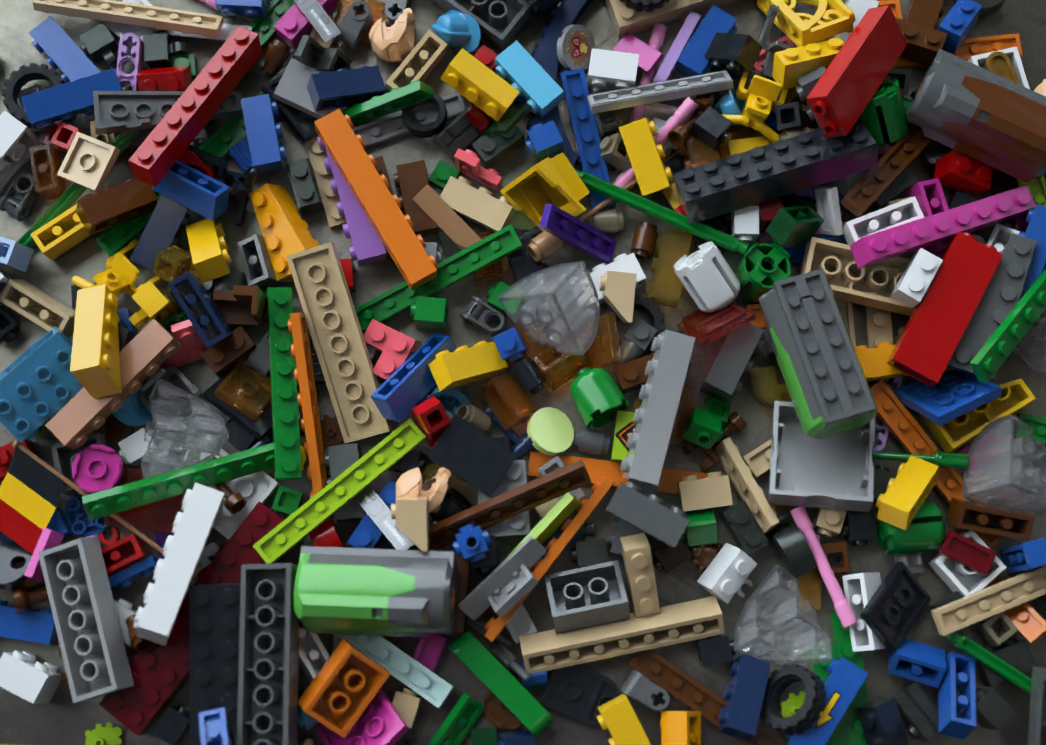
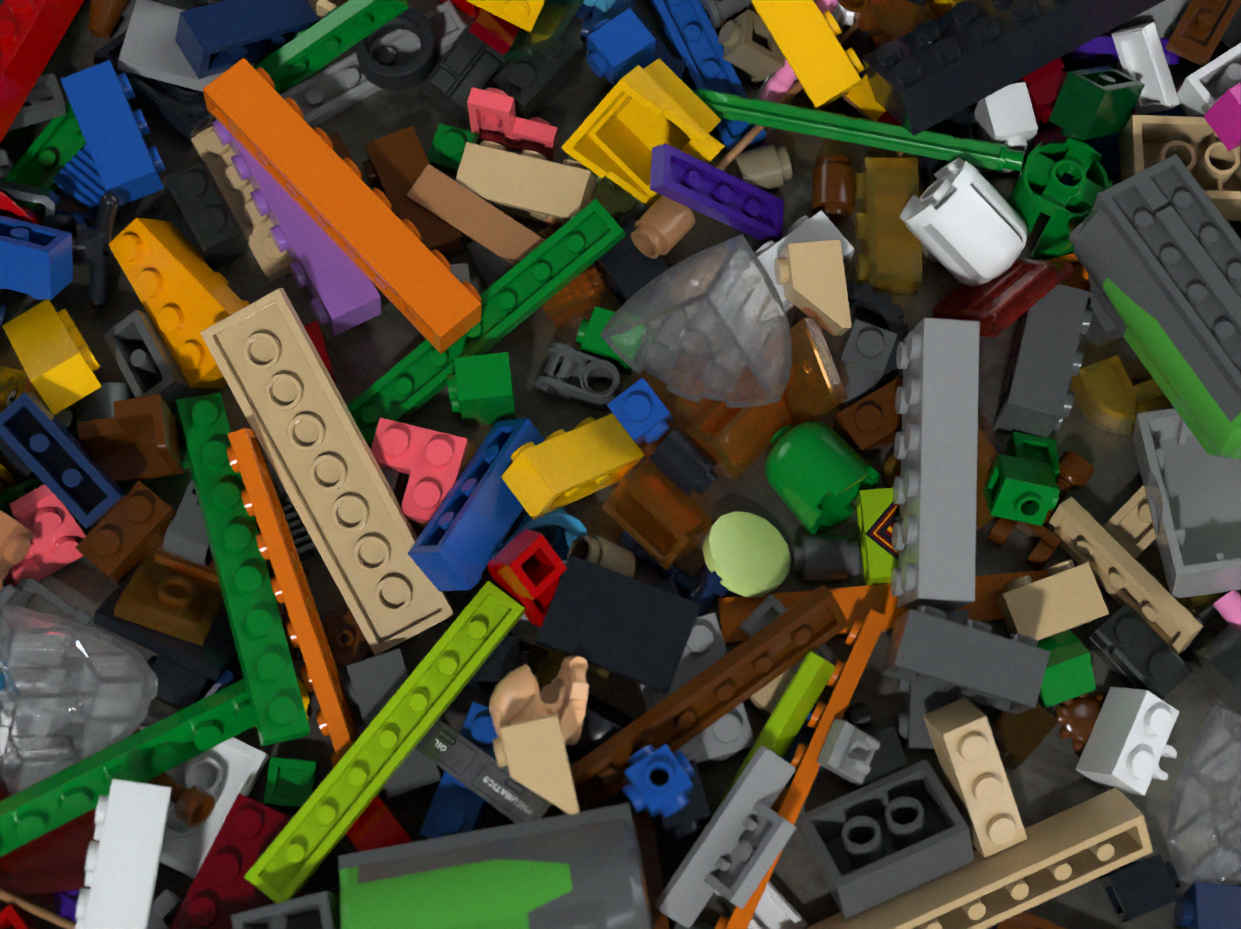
camera: 15 degrees left, 5 degrees down
none -> light grey tile [816,719,880,784]

